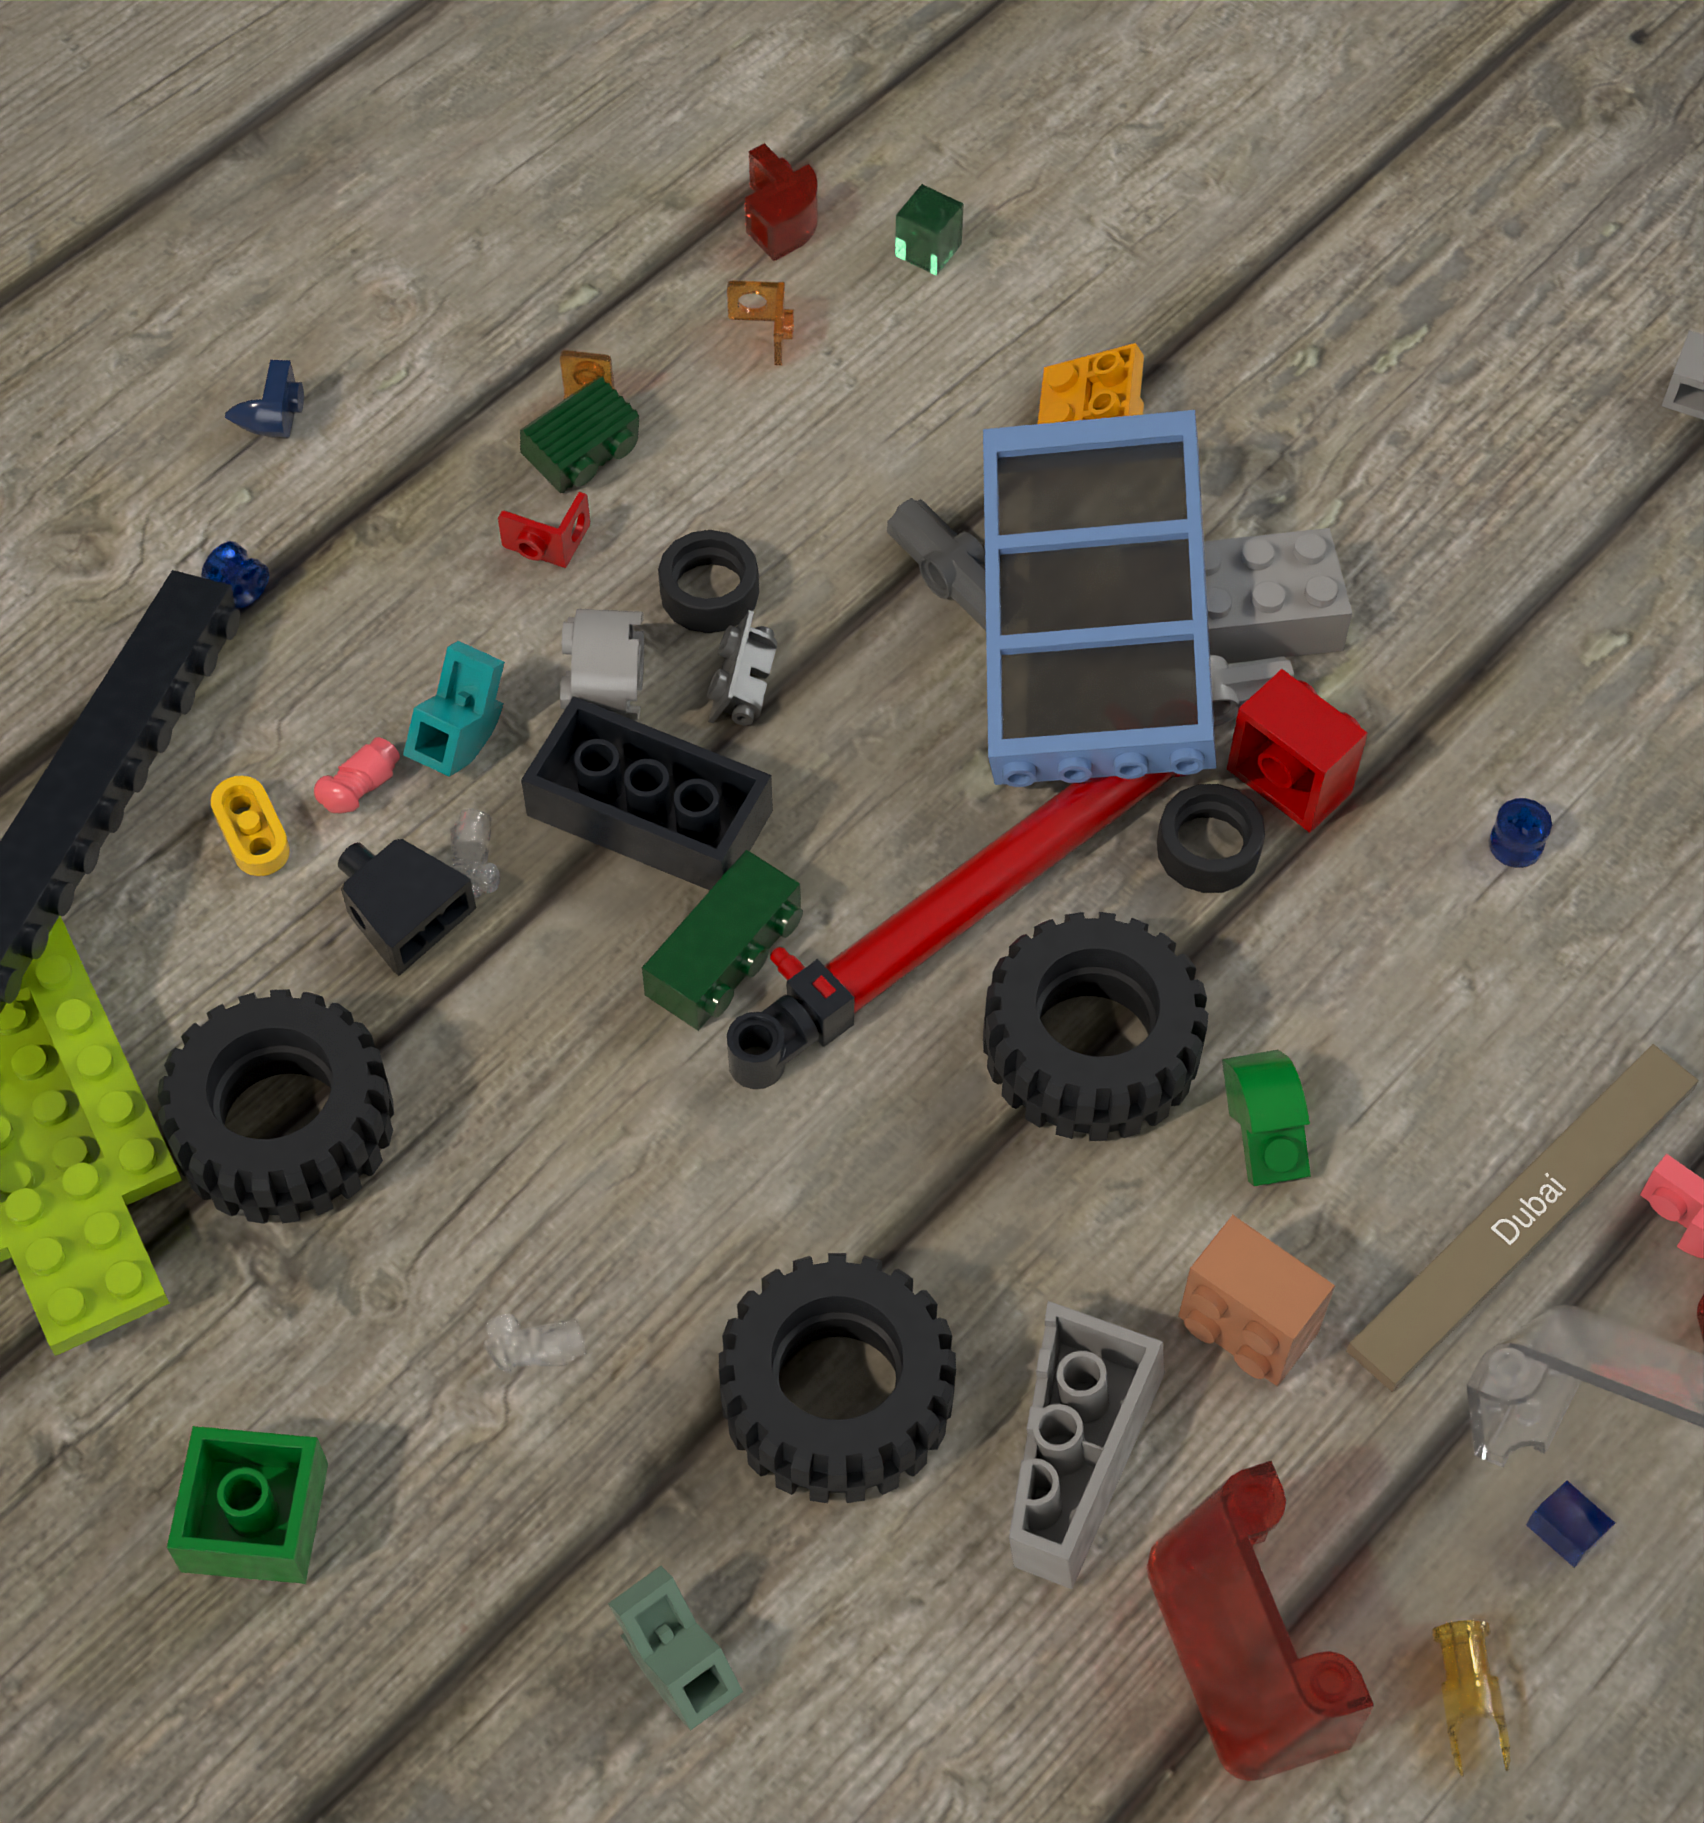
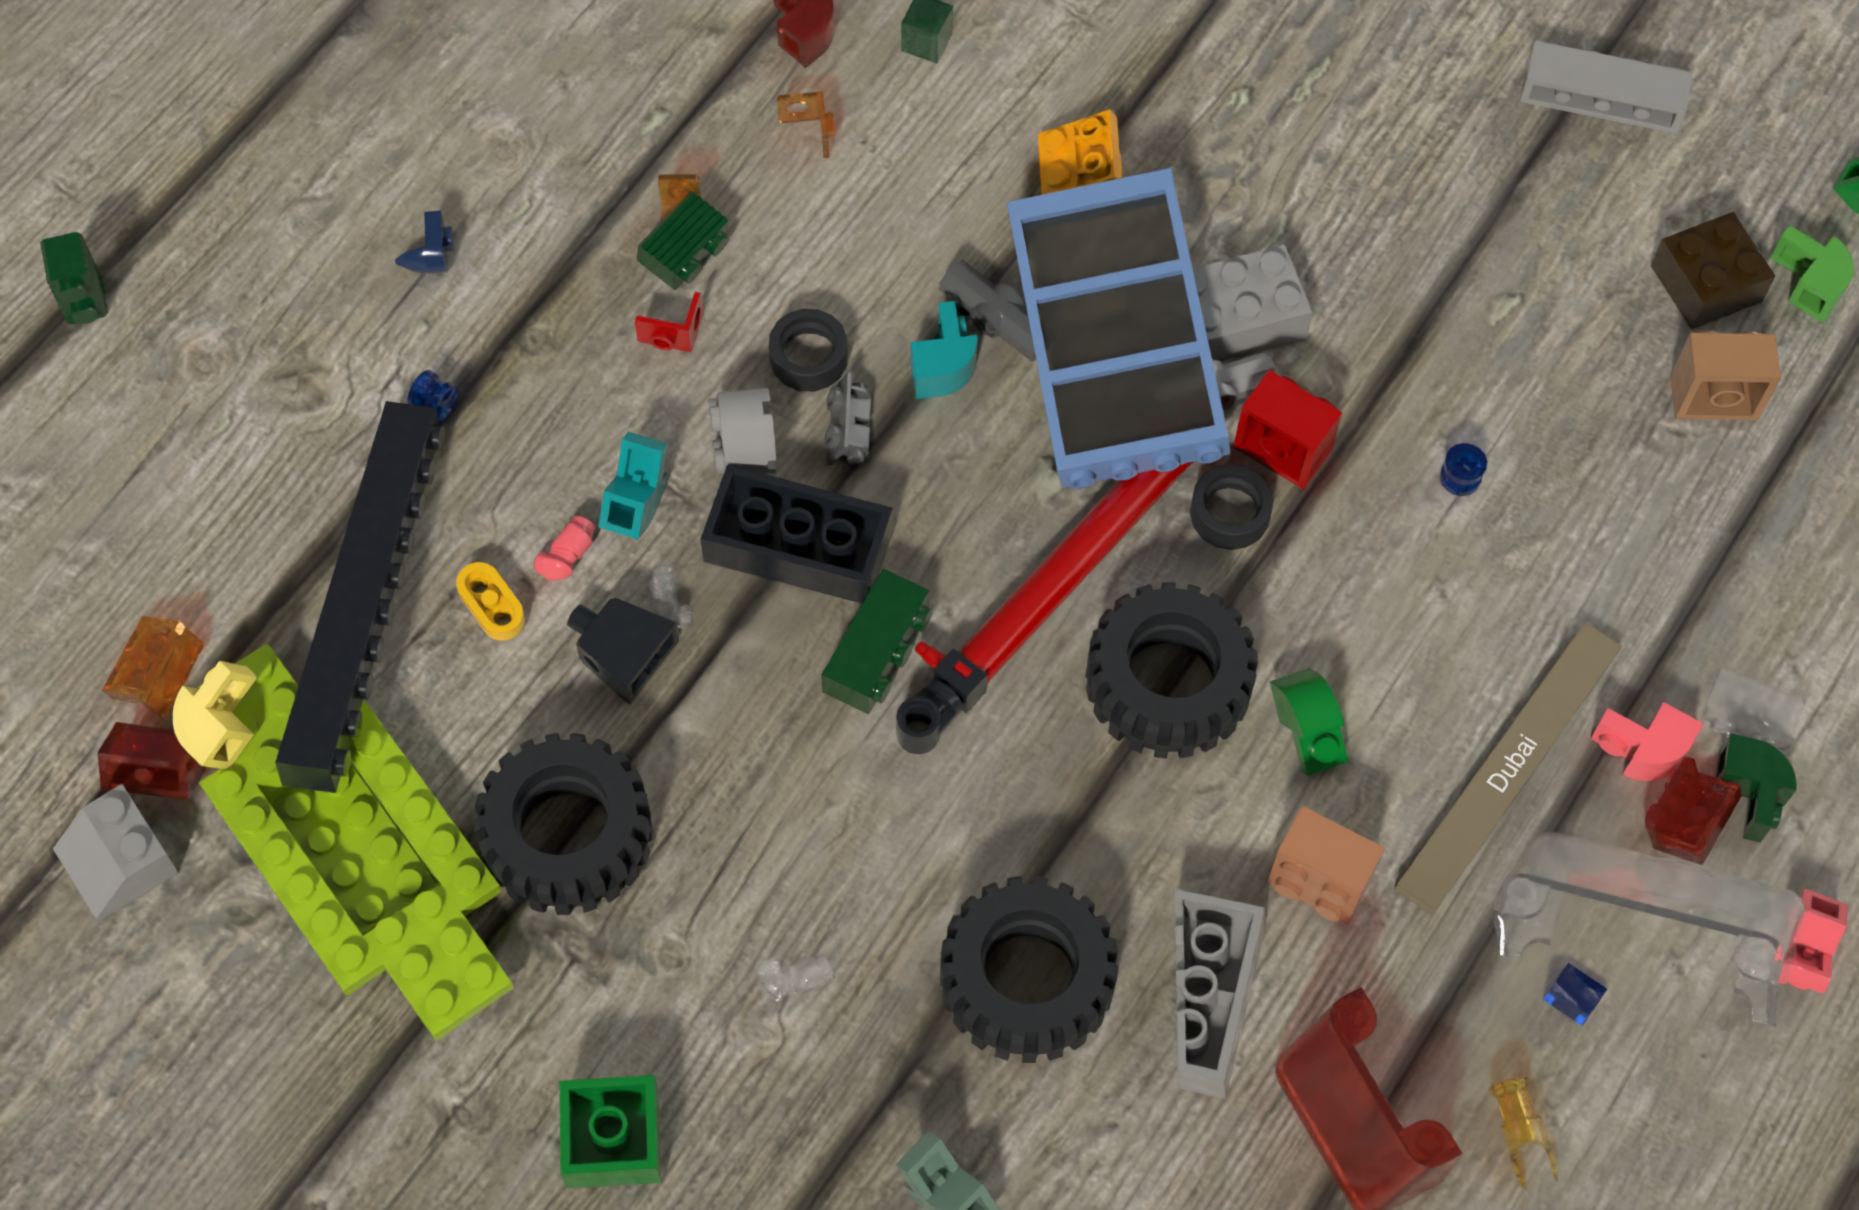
camera: 10 degrees left, 5 degrees up
none -> teal brick [910,301,977,399]

